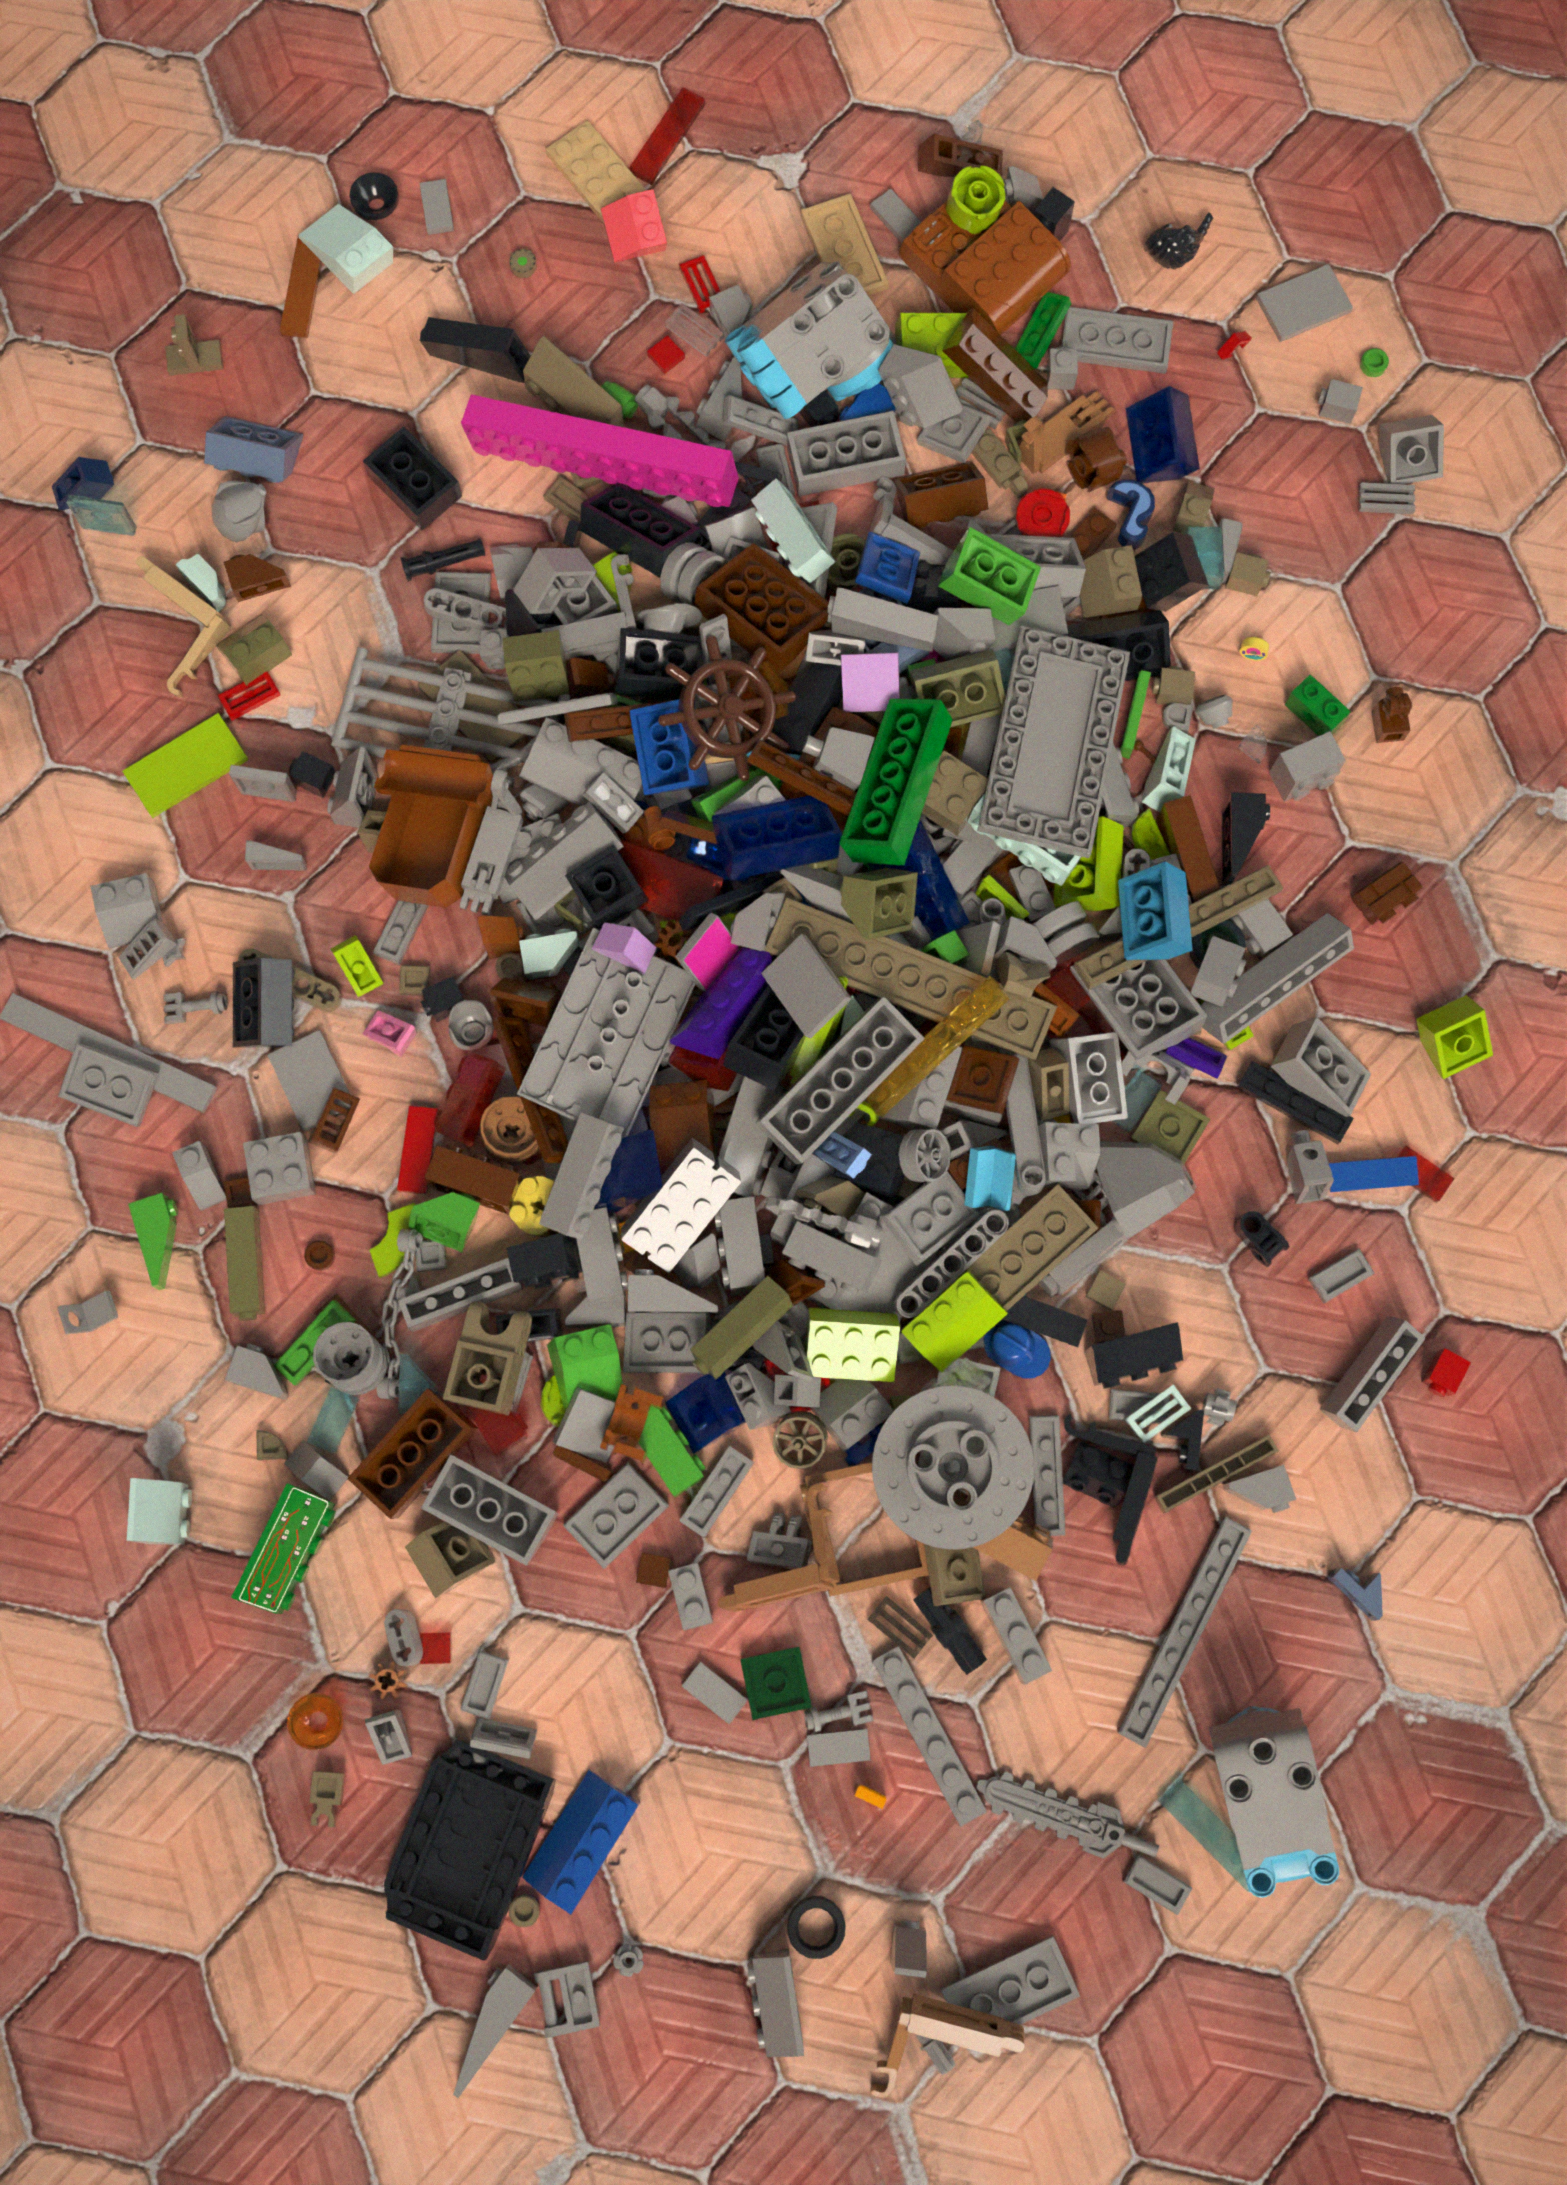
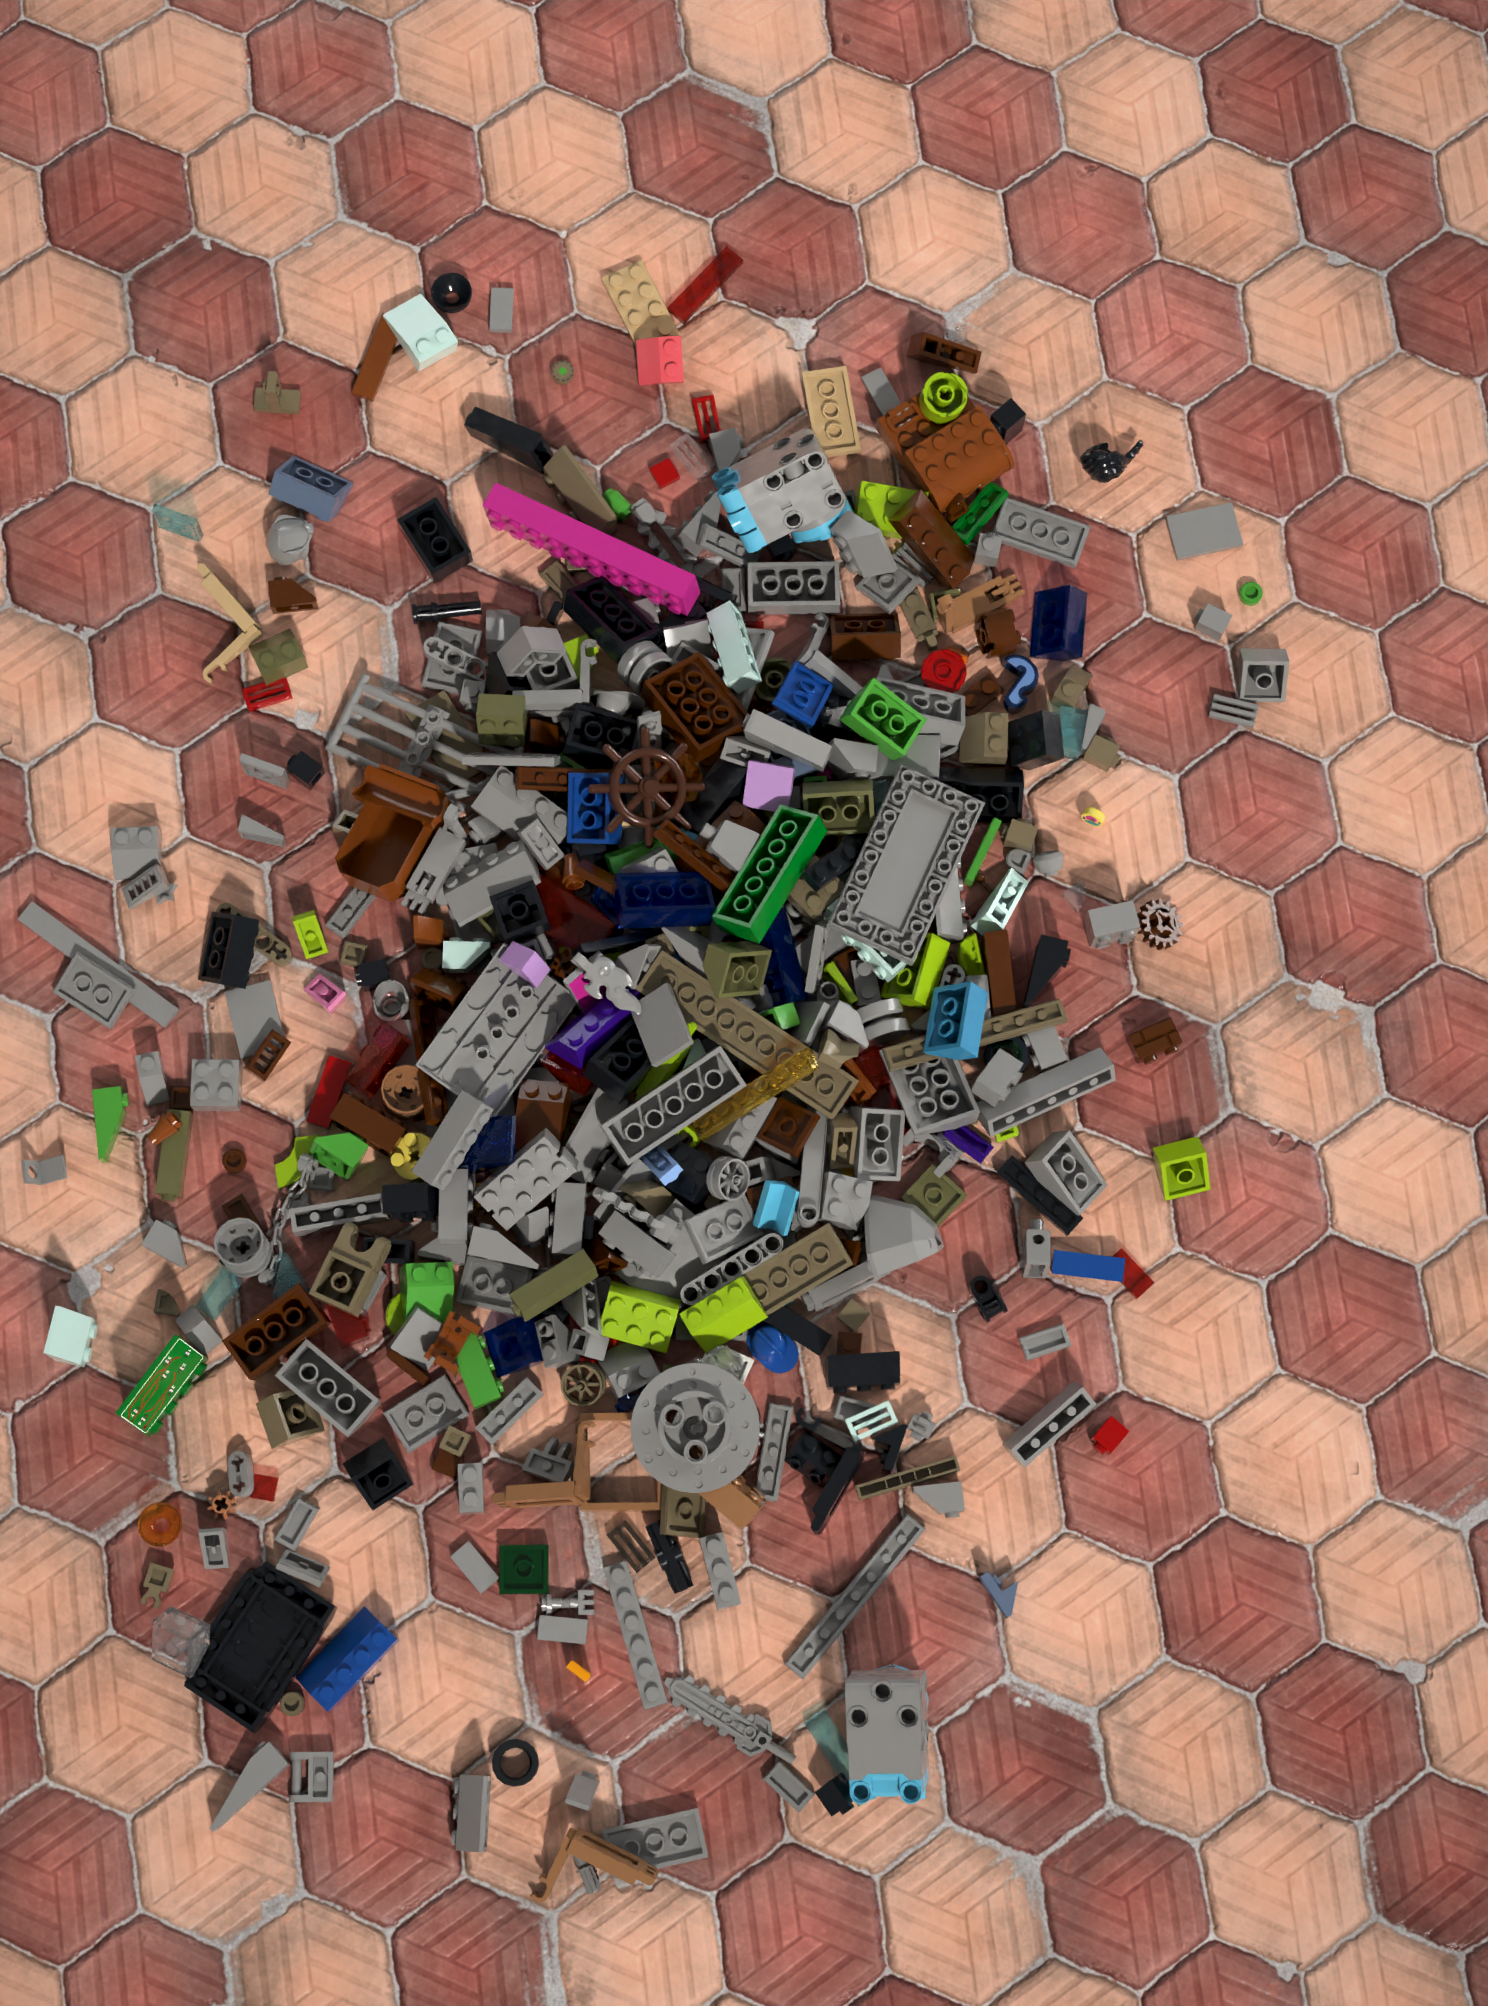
camera: 10 degrees right, 0 degrees up
dark blue slope [52,457,114,510] -> none
lime tile [122,713,249,818] -> none
light grey hinge [163,991,228,1024] -> none
light aqua slope [176,554,226,612] -> none
bright green tile [273,1300,356,1386] -> none
light grey slope [327,747,379,828] -> none
light grey plate [613,1944,644,1977] -> none
blue slope [839,383,896,421] -> none
light grey slope [1003,166,1043,214] -> none
clear light blue tile [1112,1069,1162,1133] -> none
red tile [1217,331,1252,360] -> none
green brick [1285,674,1351,736] -> none
reddish brown brick [1371,687,1412,743] -> none
none -> dark orange cone [147,1111,183,1146]
none -> clear slope [152,1606,210,1678]
none -> black slope [343,1437,413,1511]
none -> dark tan tile [439,1425,471,1458]
none -> light grey piece [571,952,642,1015]
none -> black plate [800,833,867,893]
none -> light grey tile [804,919,830,993]
none -> black brick [815,1772,854,1817]
none -> reddish brown tile [946,493,969,523]
none -> reddish brown gear [1137,899,1183,950]

